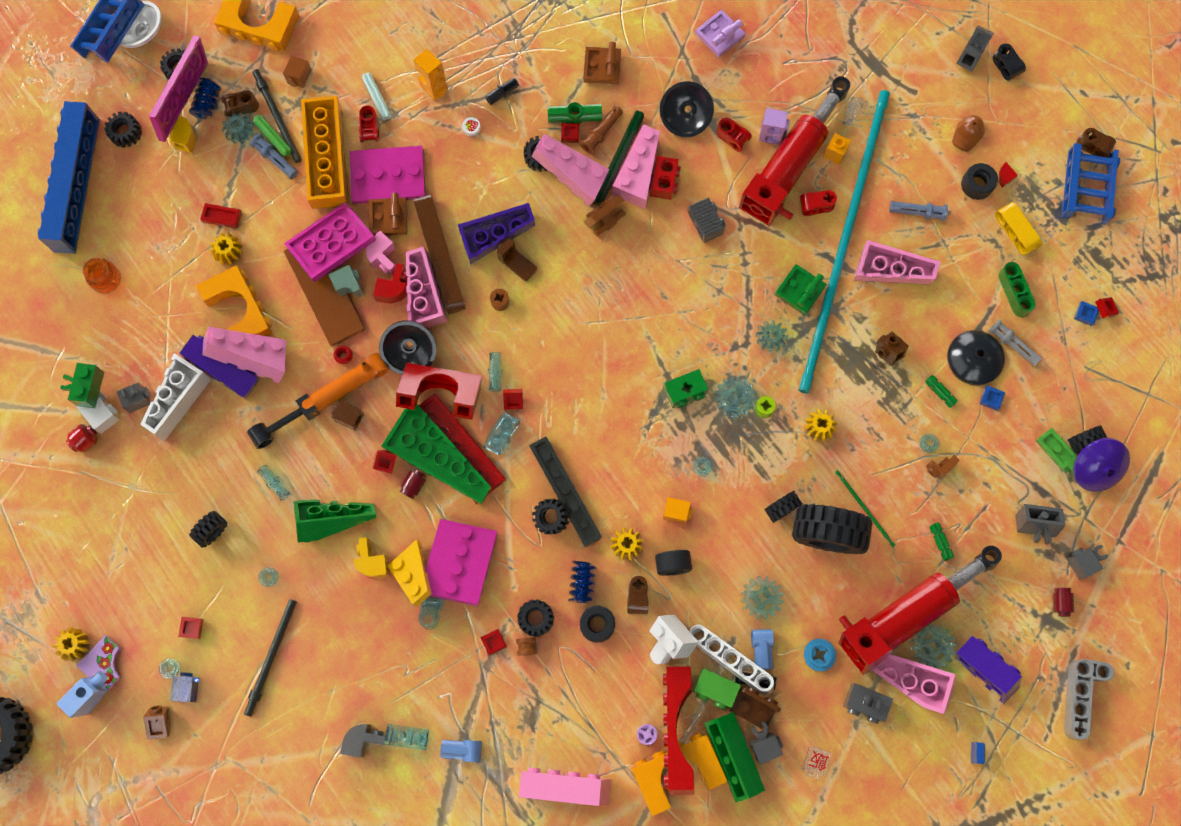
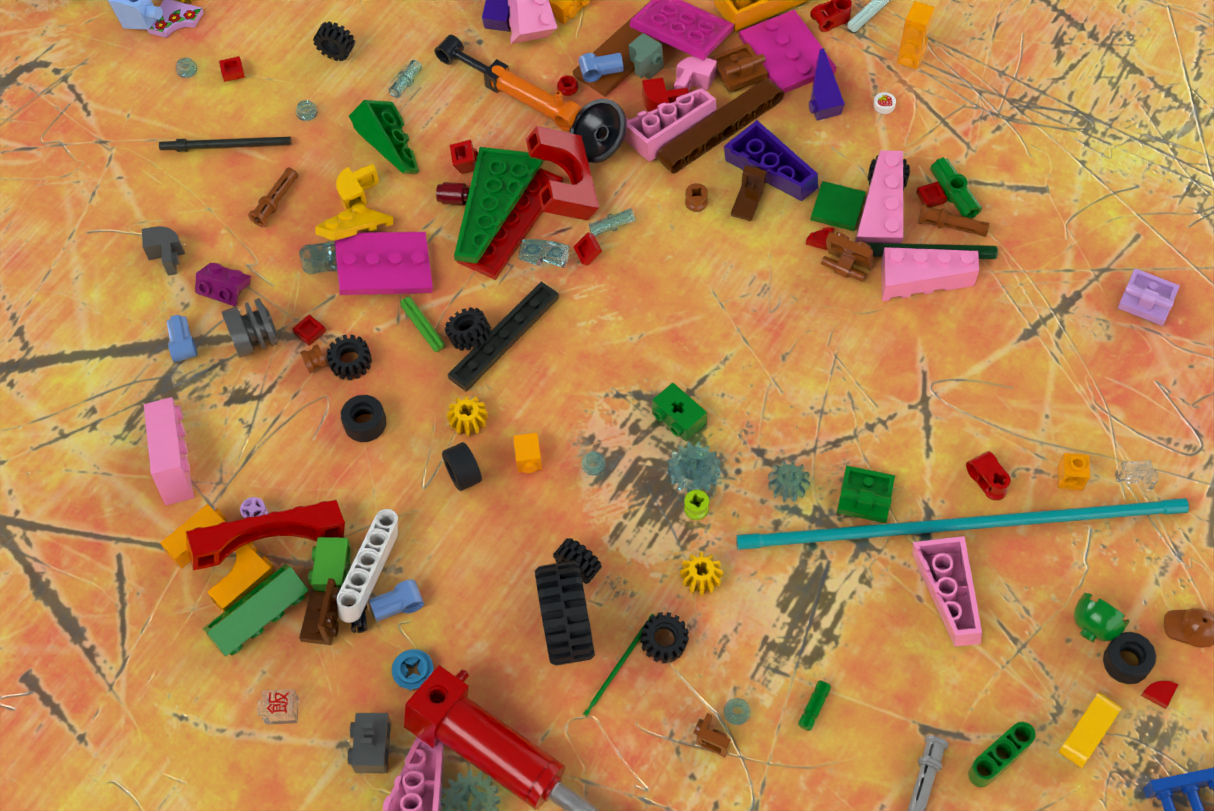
camera: 70 degrees right, 15 degrees down
dark orange bracket [143,705,170,740] -> none
clear blue brick [170,672,199,703] -> none
reddish brown brick [332,400,364,431] -> none
clear light blue slope [384,723,429,750] -> none
black axle [485,78,519,105] -> none
clear blue piece [568,561,597,604] -> none
dark orange plate [583,42,621,84] -> none
reddish brown piece [627,576,648,614] -> none
red brick [650,156,681,200] -> none
white brick [650,615,699,665] -> none
black dish [660,81,714,137] -> none
dark grey brick [687,198,726,243] -> none
red piece [716,117,752,152] -> none
red piece [739,76,850,227] -> none
clear light blue gear [740,576,784,620] -> none
dark grey brick [749,721,783,765] -> none
lavender brick [758,108,790,145] -> none
reddish brown brick [875,331,909,366] -> none
sand blue pin [889,201,948,221] -> none
green axle [929,522,954,561] -> none
black dish [947,330,1005,386] -> none
blue tile [979,385,1005,411] -> none
none -> magenta bracket [195,263,251,306]
none -> dark grey wheel [221,298,277,358]
none -> dark orange pin [248,167,298,227]
none -> bright green axle [400,297,445,352]
none -> medium blue piece [578,53,623,82]
none -> black tyre [640,612,689,663]
none -> red tile [806,227,834,250]
none -> dark purple slope [808,48,845,121]
none -> green tile [810,181,866,231]
none -> green cylinder [1074,592,1130,642]

